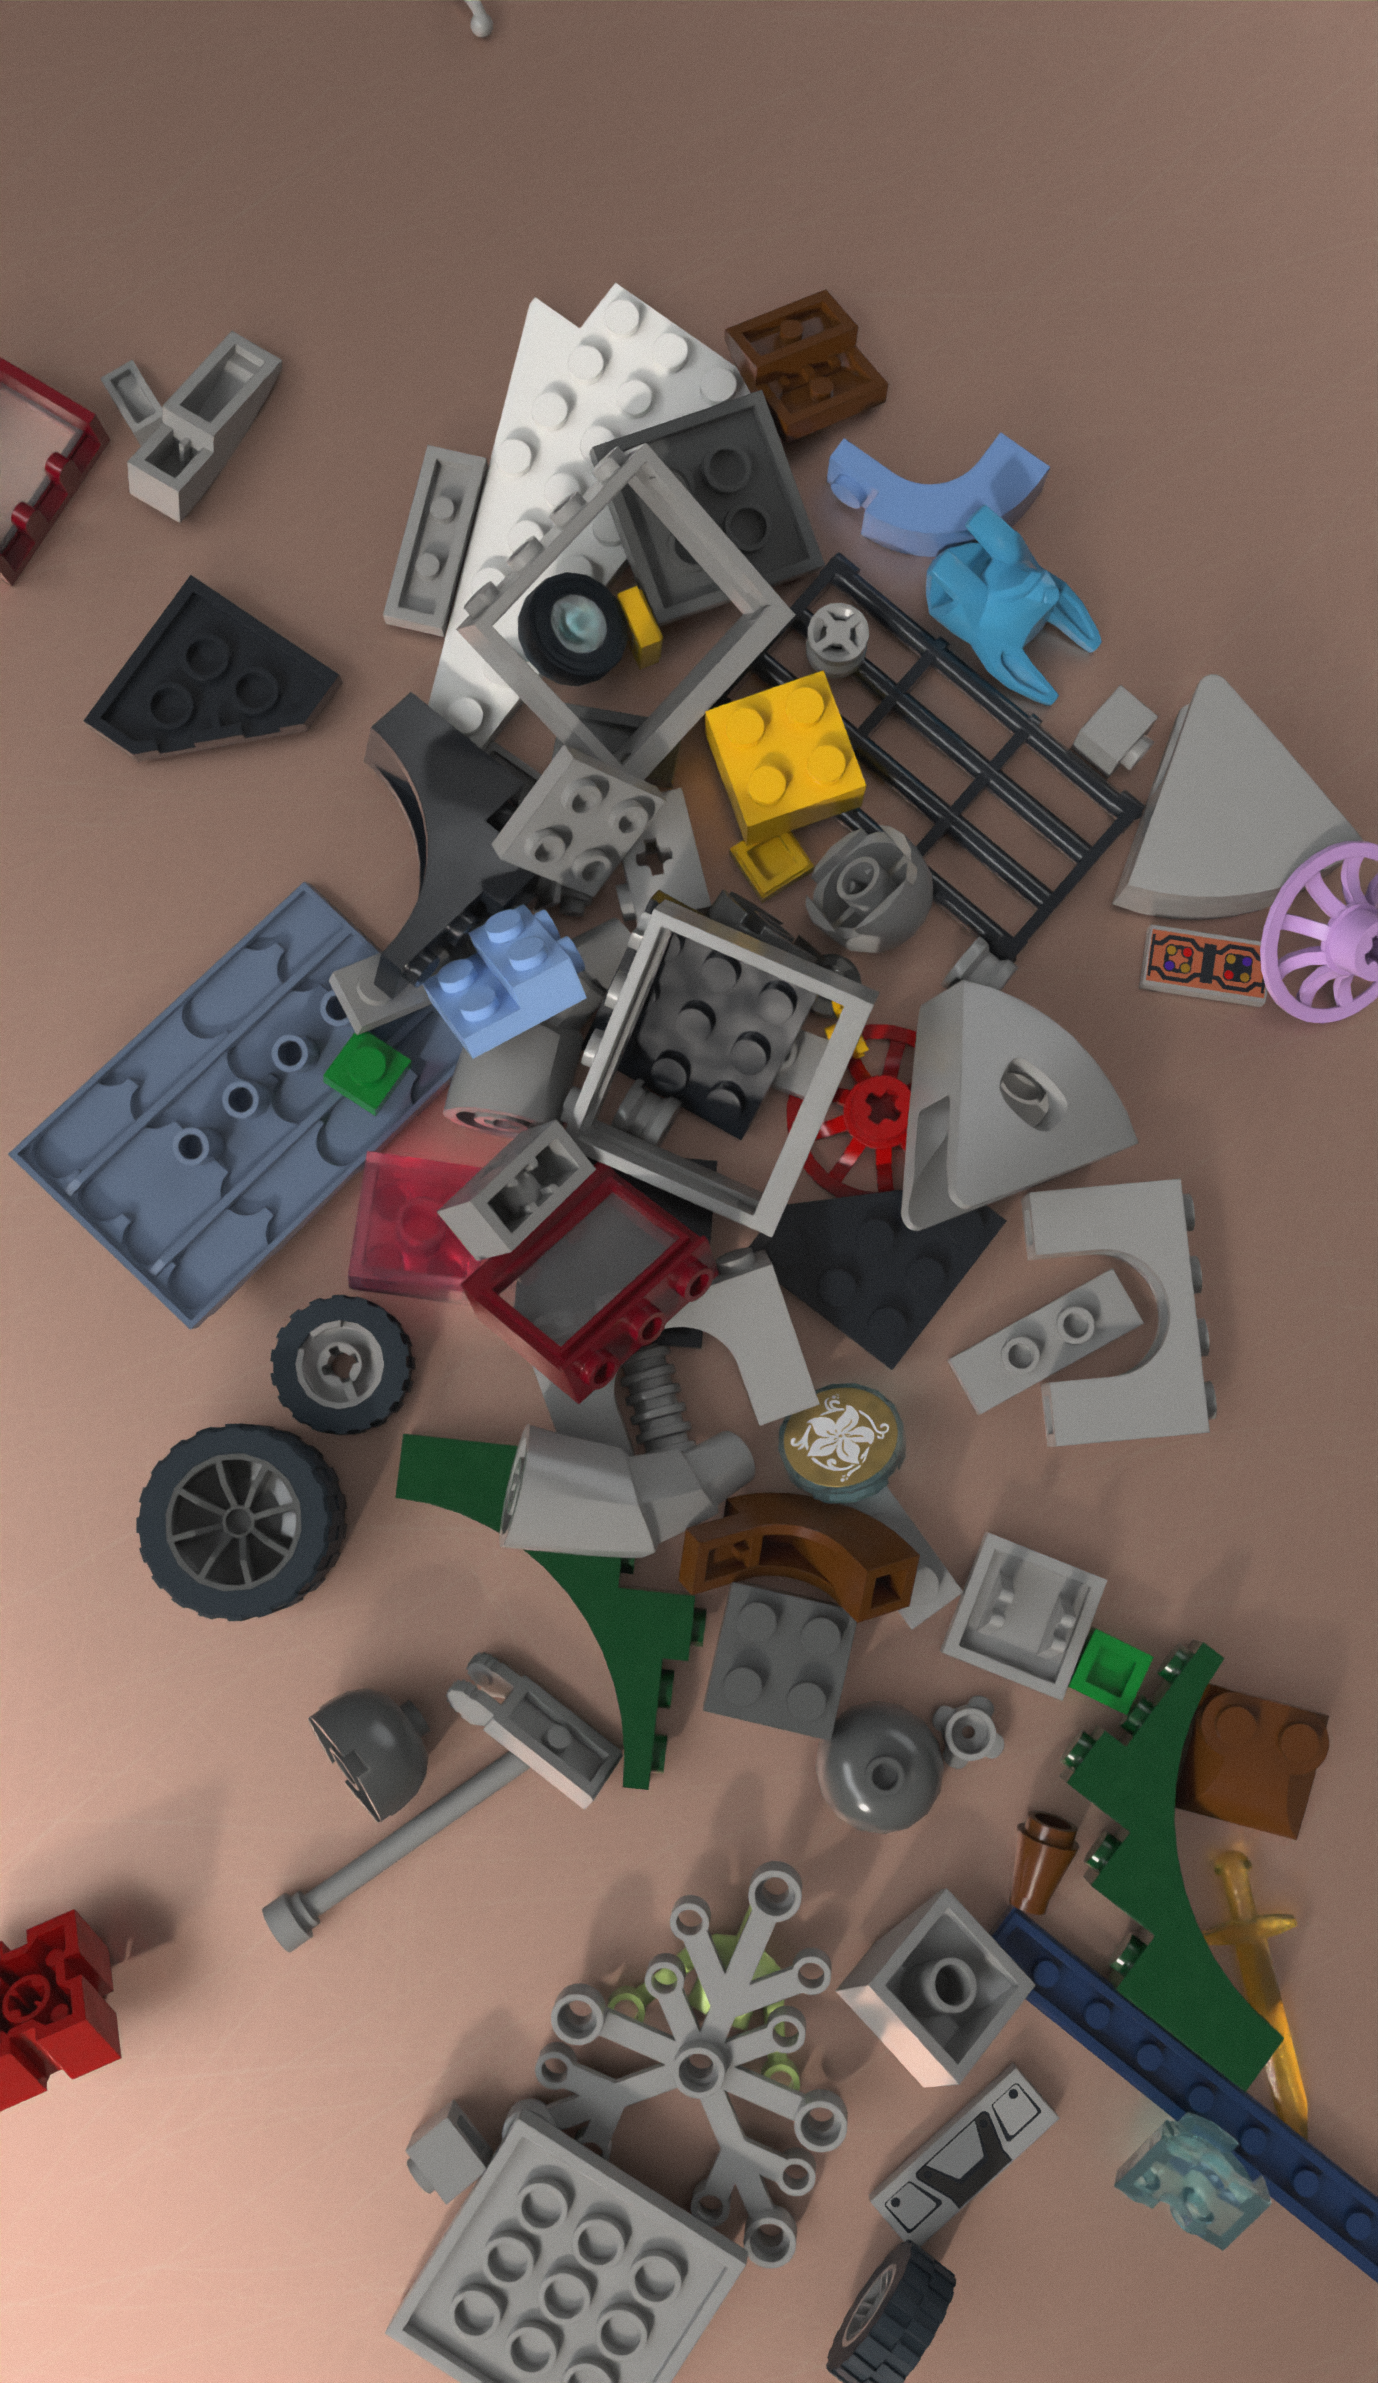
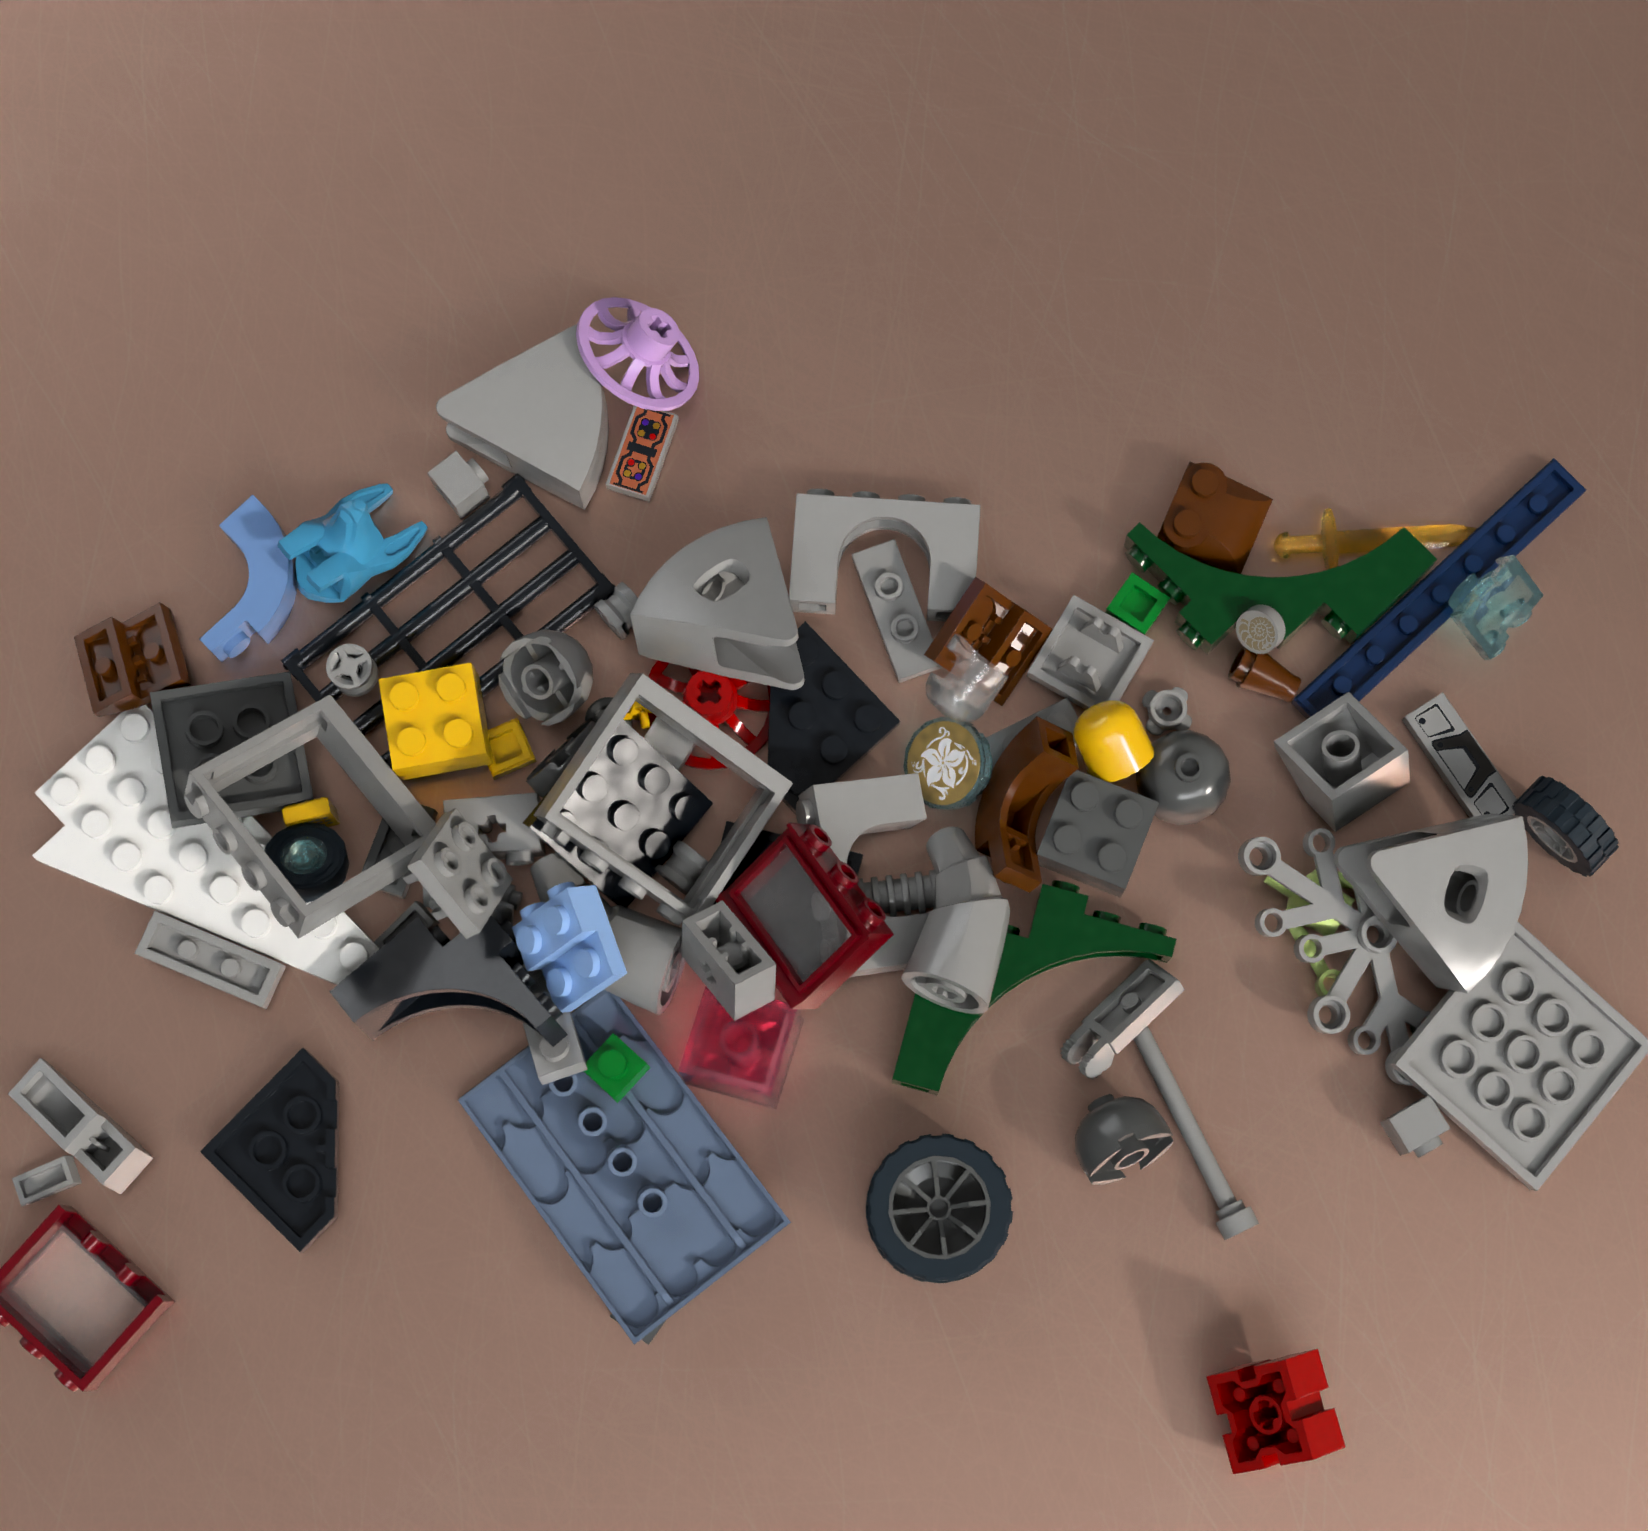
camera: 80 degrees left, 5 degrees down
black wheel [270,1295,416,1435] -> none
none -> reddish brown slope [924,577,1053,706]
none -> clear helmet [925,633,1009,723]
none -> yellow helmet [1074,700,1154,782]
none -> light grey tile [1236,605,1286,654]
none -> light grey piece [1334,813,1528,994]

